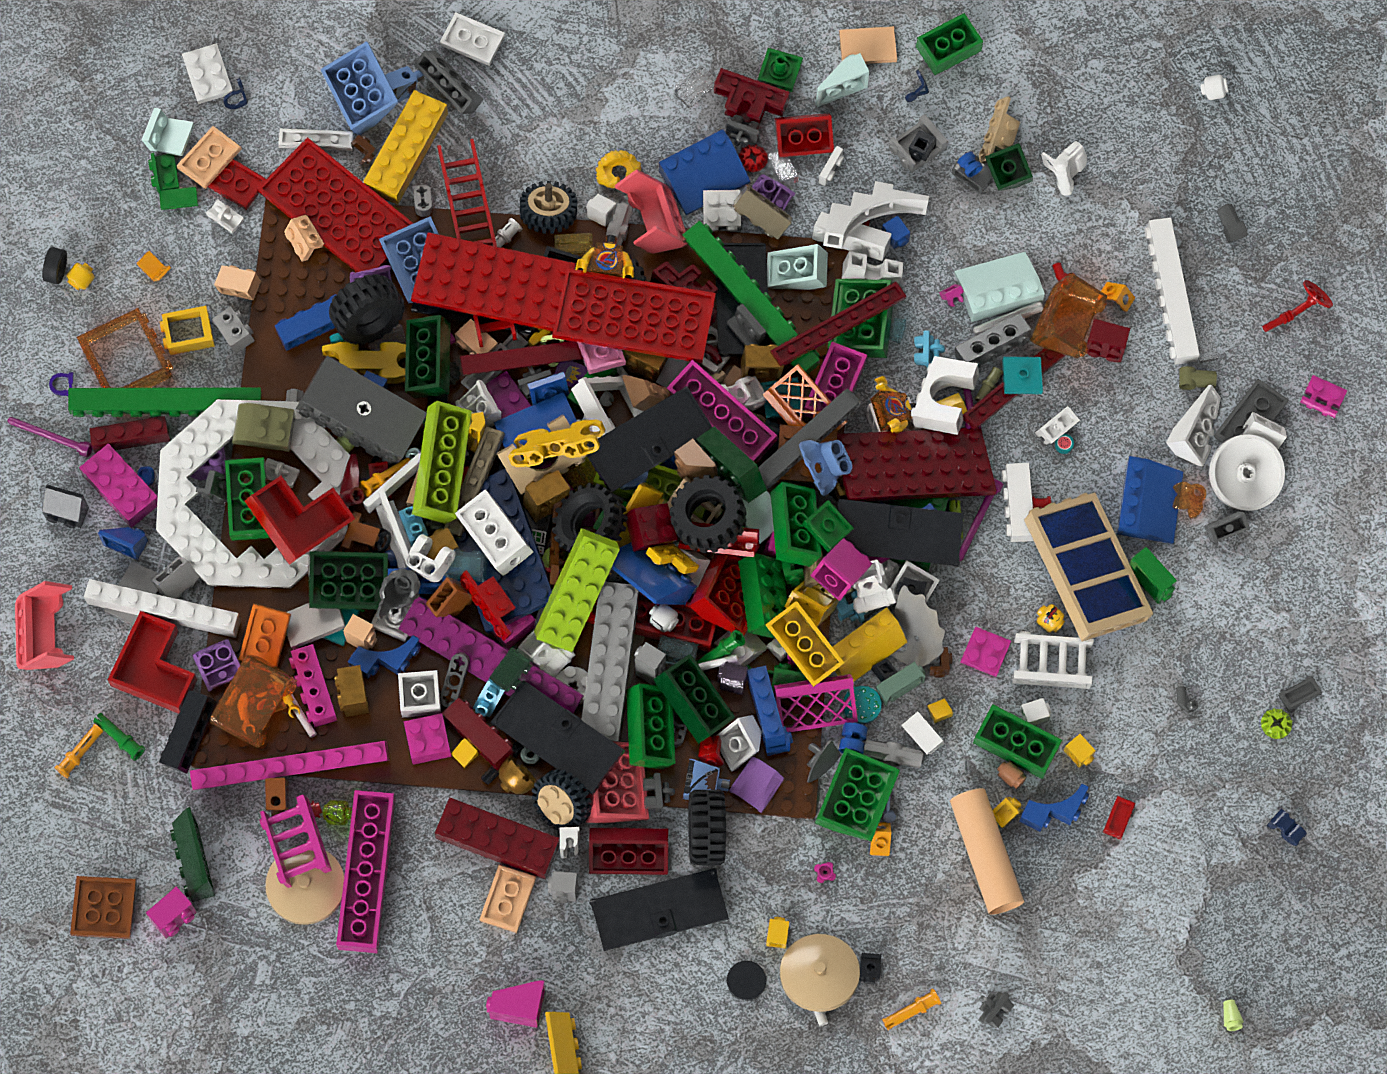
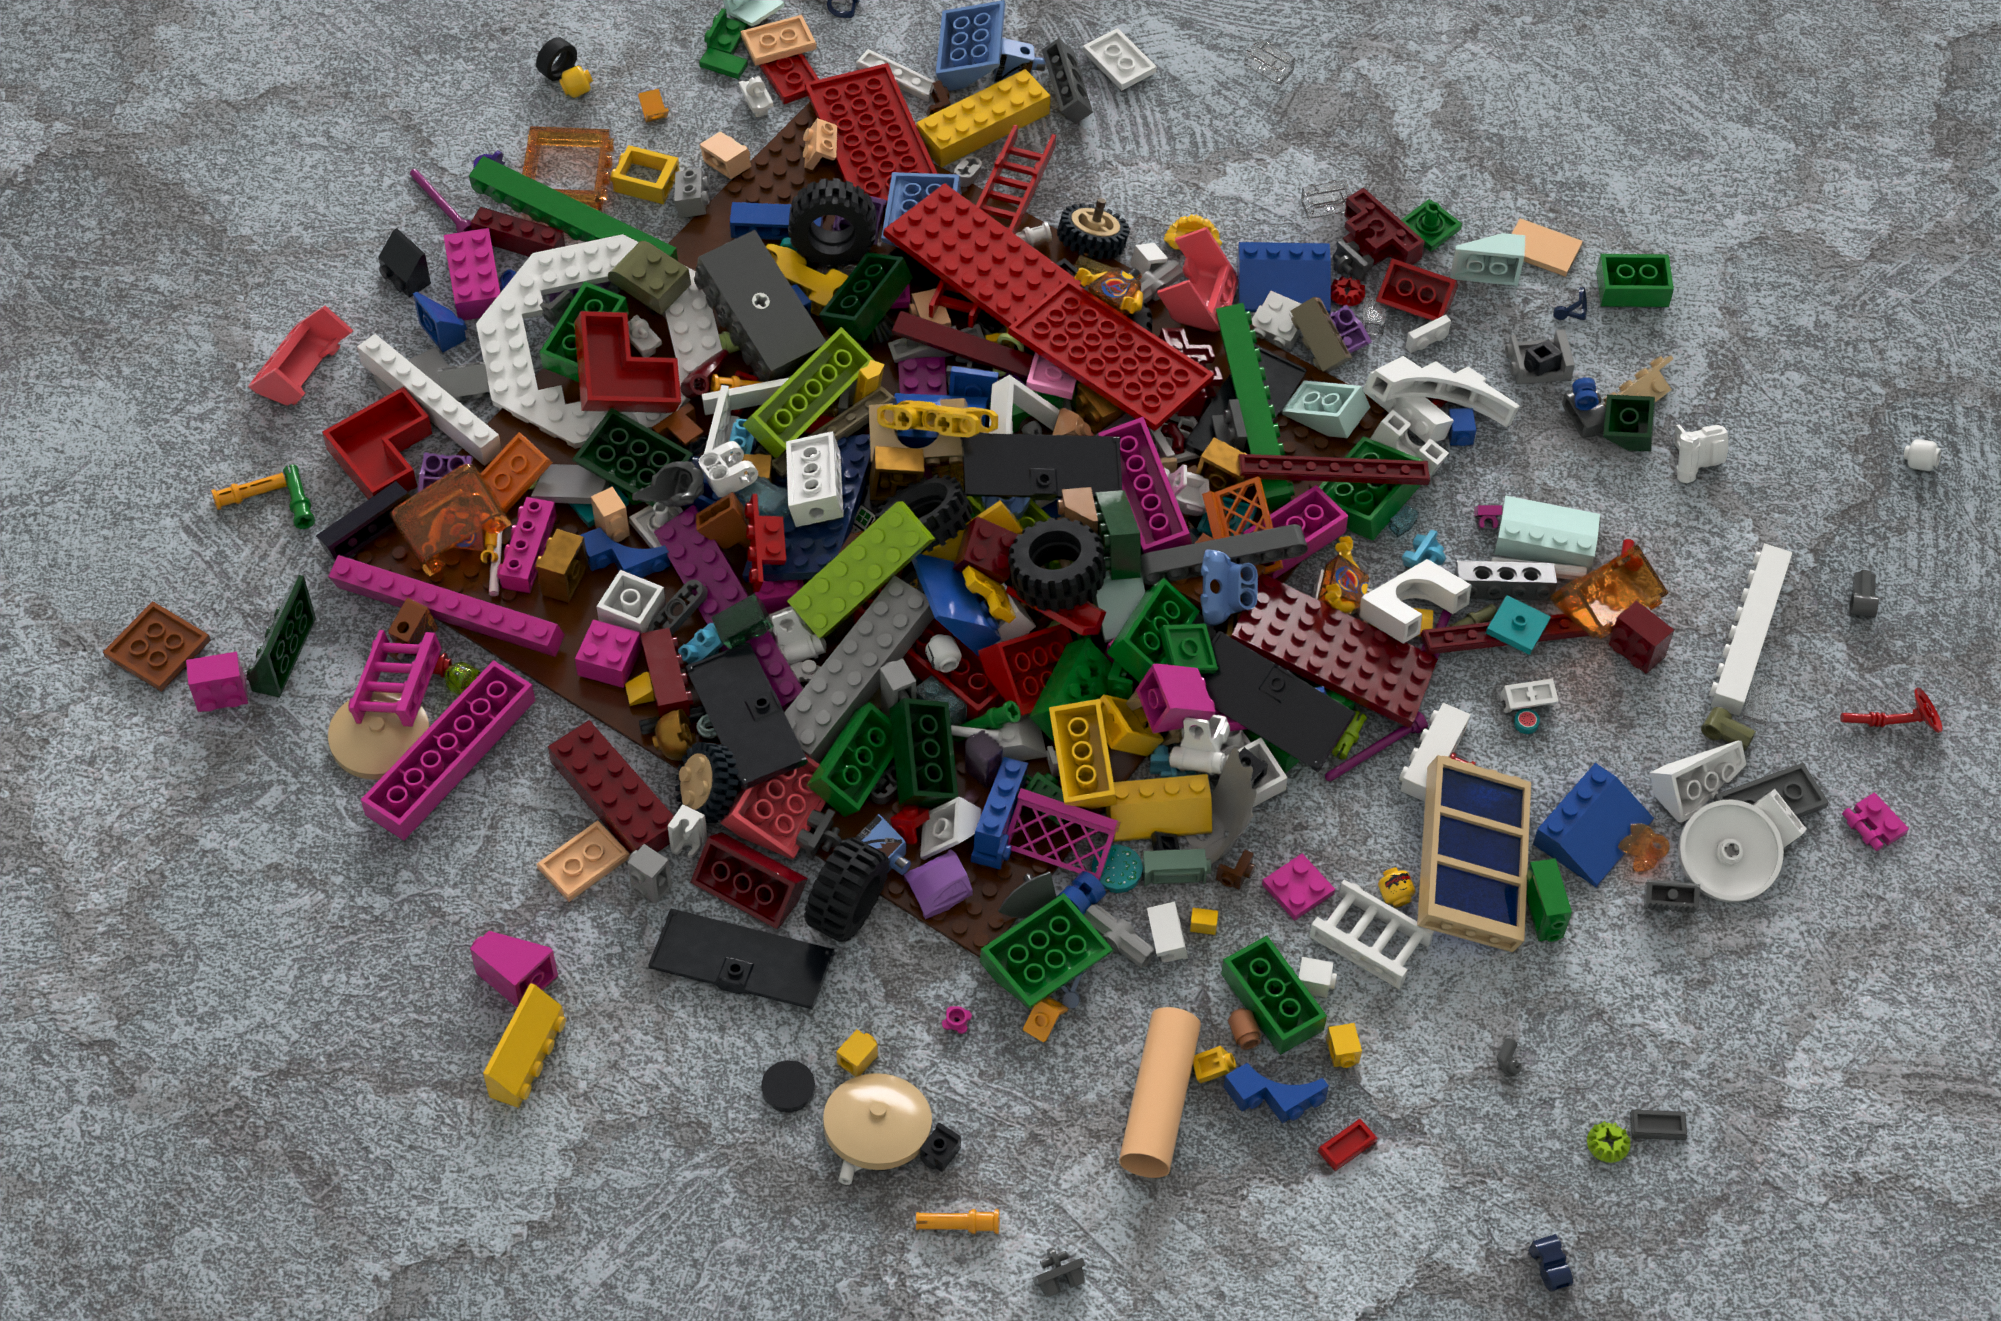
camera: 30 degrees right, 15 degrees down
white slope [455,380,501,429] -> none
light orange bracket [1098,282,1135,312] -> none

